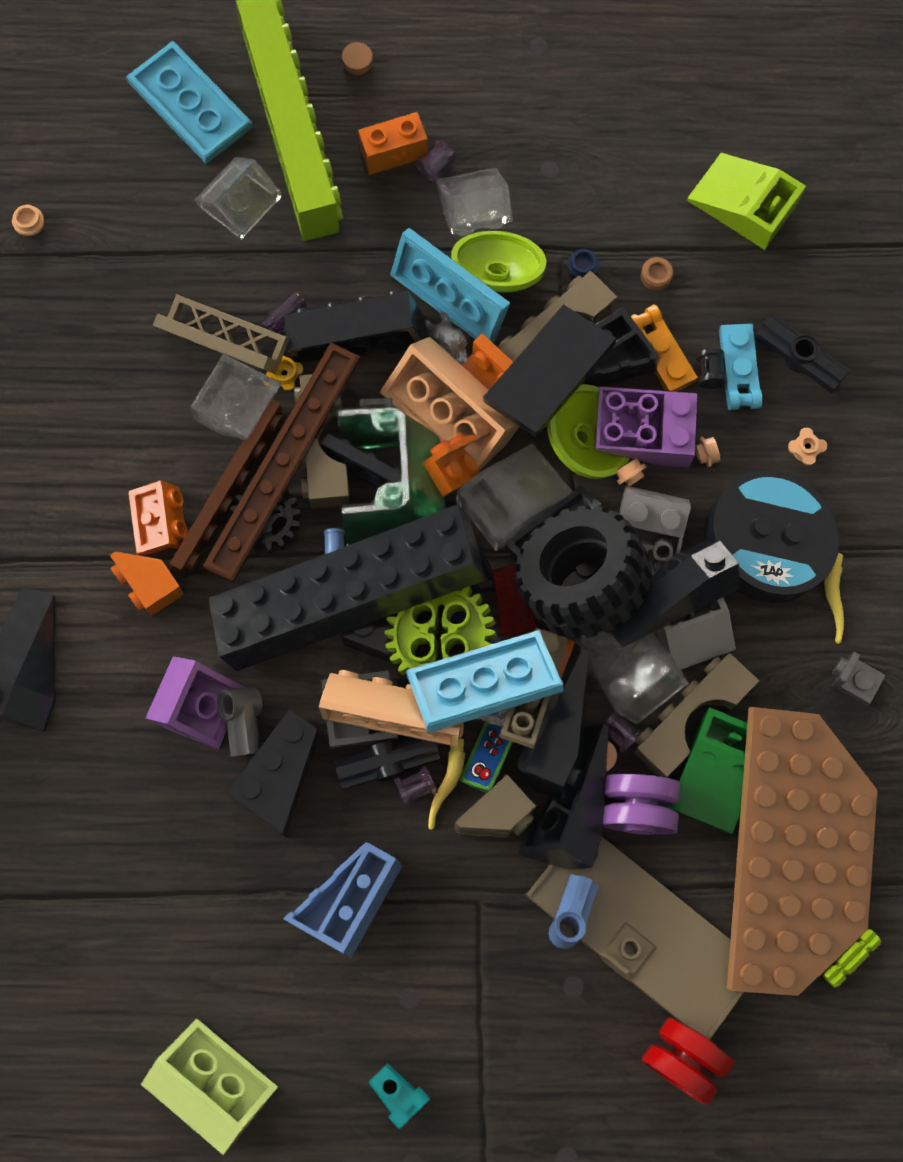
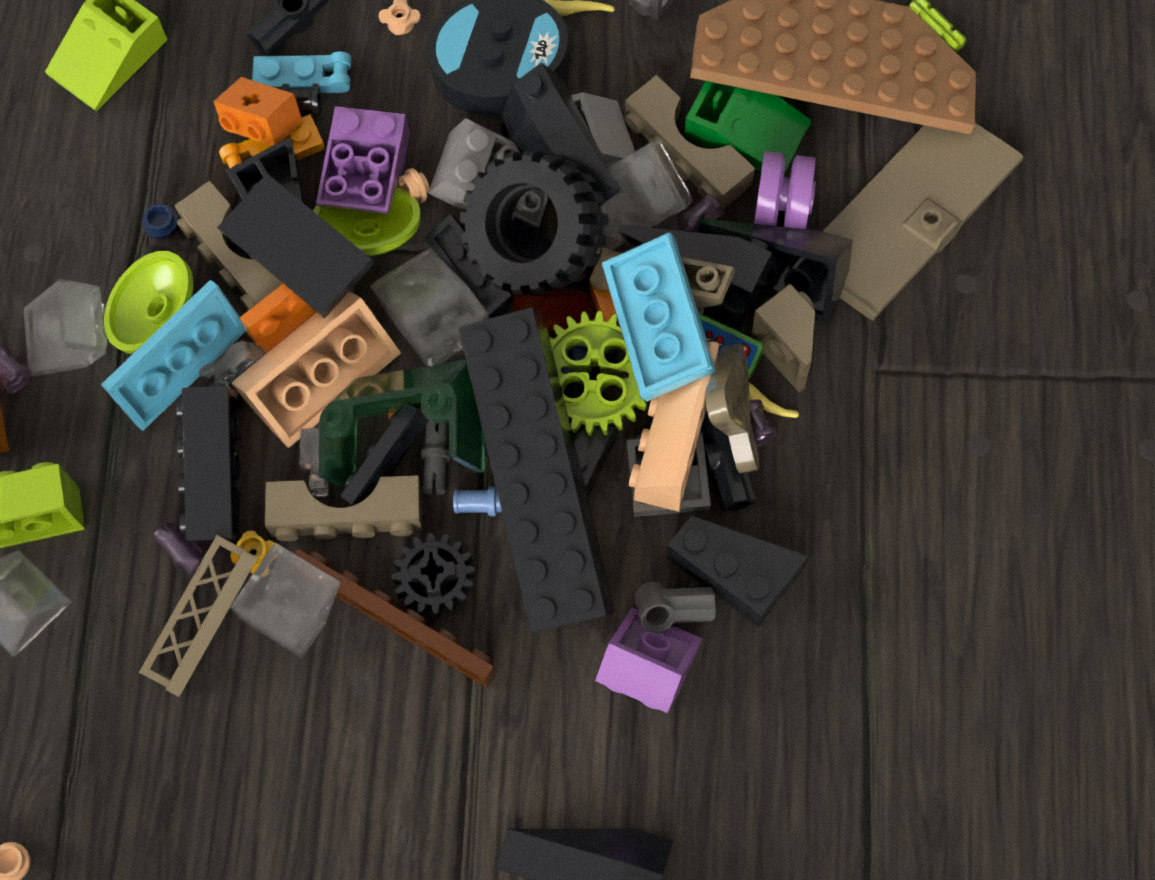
camera: 80 degrees left, 5 degrees down
orange slope [110,552,184,616] -> none
orange bracket [128,480,188,556] -> none
yellowish green slope [141,1019,277,1155] -> none
reddish brown tile [203,343,360,583] -> none
medium blue wedge [283,842,403,958] -> none
teal plate [369,1064,430,1129] -> none
orange bracket [422,433,481,497] -> none
medium blue piece [548,874,599,949] -> none
medium nougat tile [641,257,673,291] -> none
red wheel [641,1017,735,1106] -> none
light nougat plate [695,437,721,467] -> none
none -> orange brick [214,77,303,146]
none -> dark tan beam [705,343,760,473]

